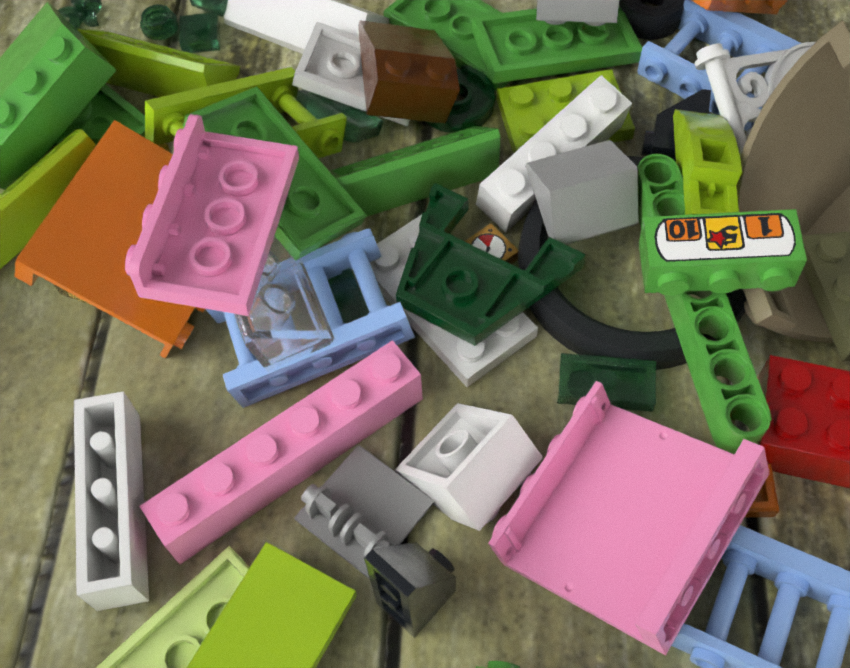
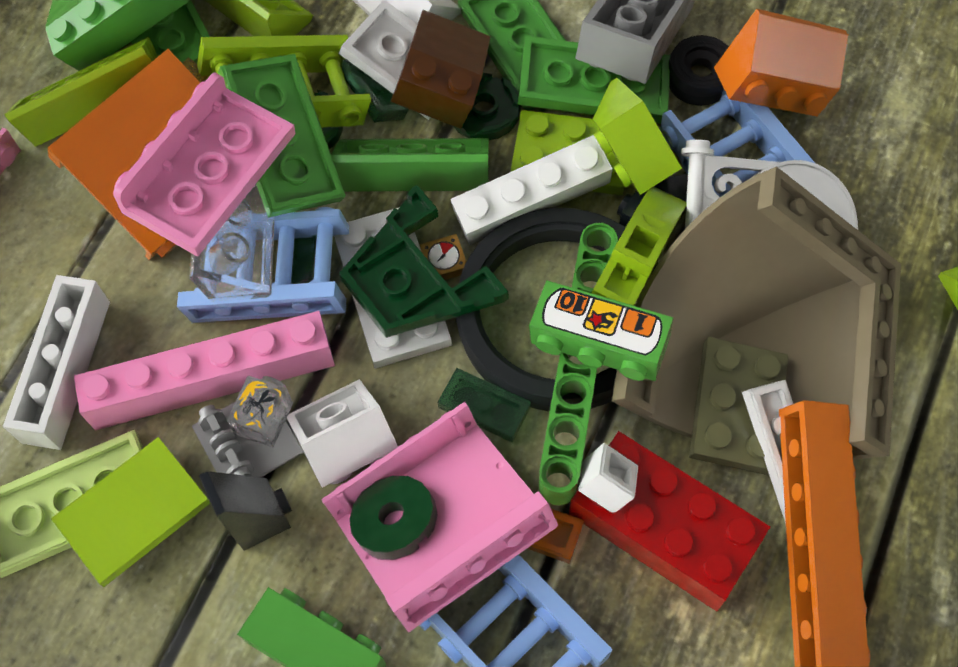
camera: 20 degrees right, 5 degrees up
light grey slope [525,140,639,245] -> none
none -> clear brick [227,375,293,448]
none -> dark green tile [349,476,438,560]
none -> white slope [578,443,638,513]
none -> lime slope [593,78,682,195]

